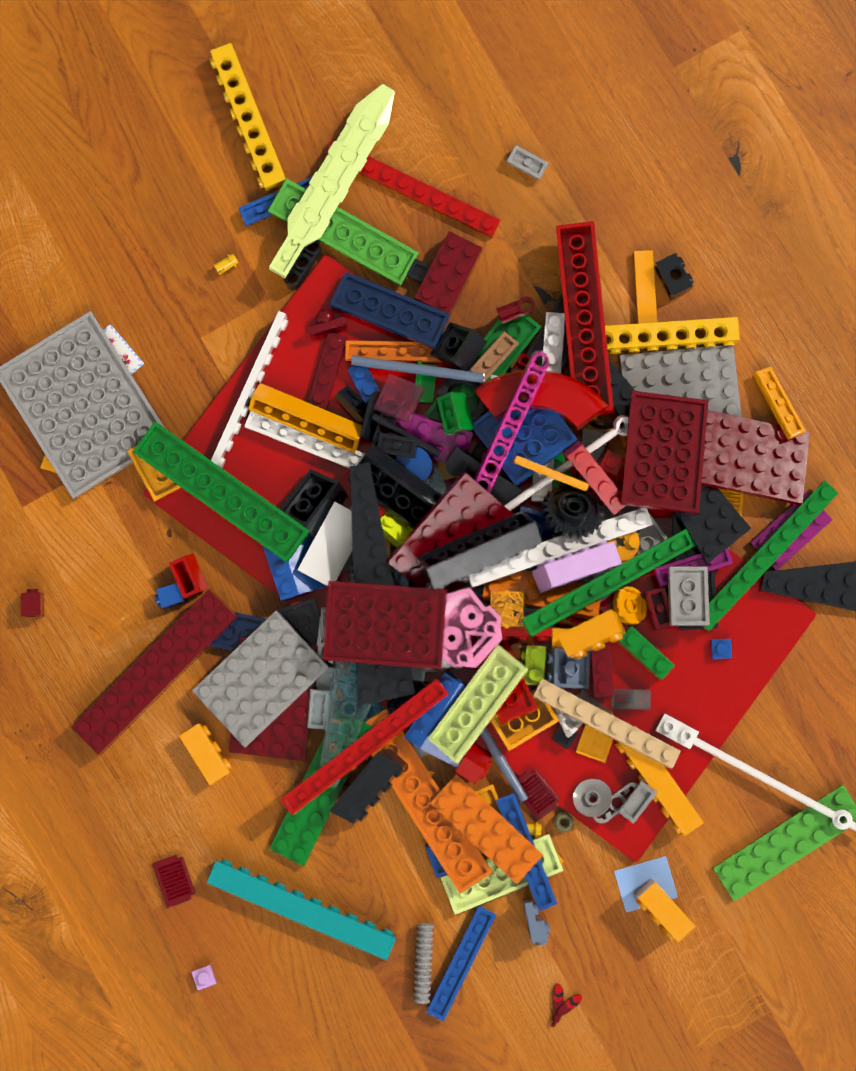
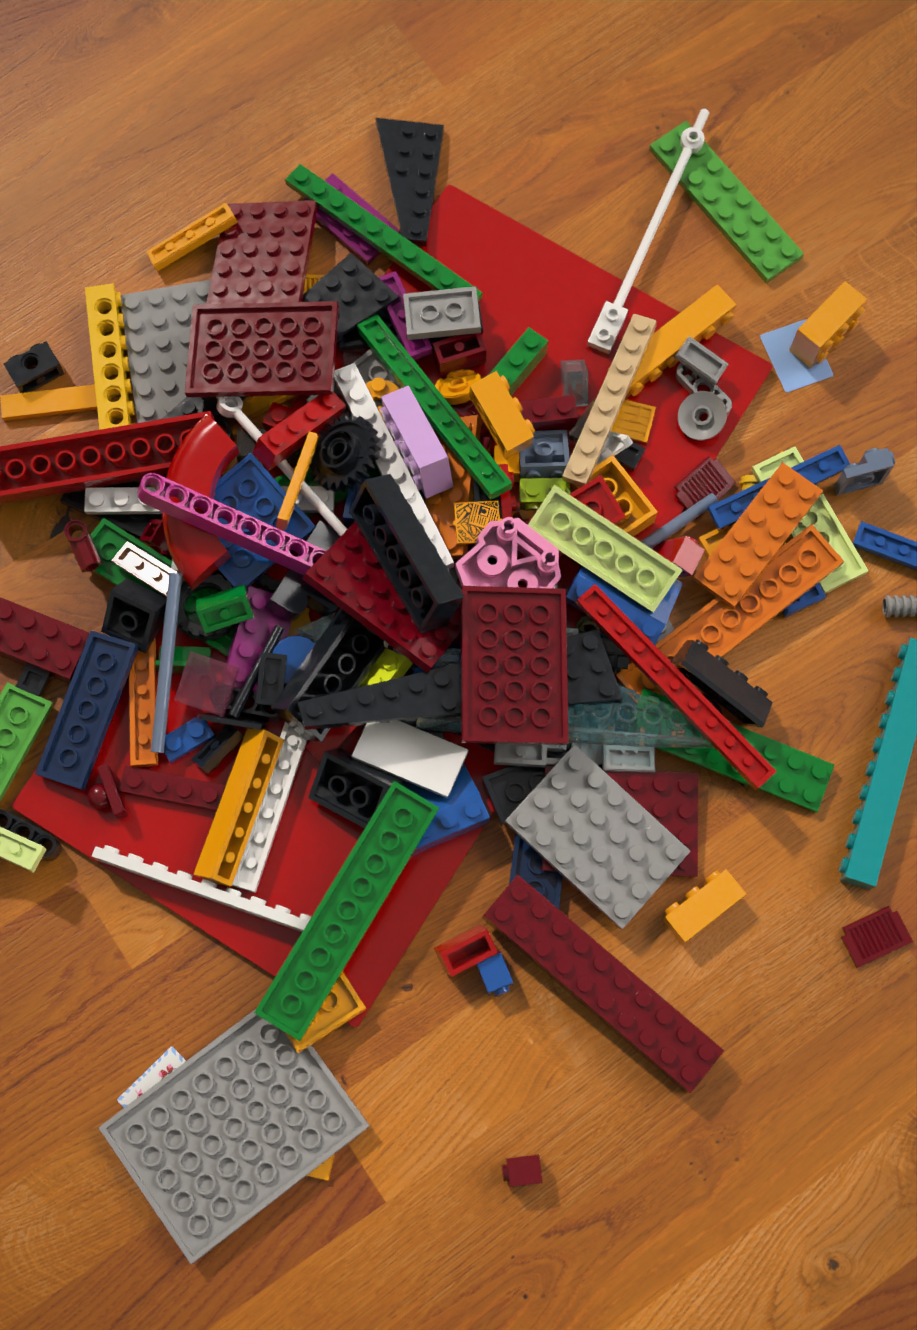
camera: 95 degrees left, 10 degrees down
yellow pin [214,254,239,275] -> none
olive plate [554,813,574,832] -> none
blue plate [711,639,732,659] -> none

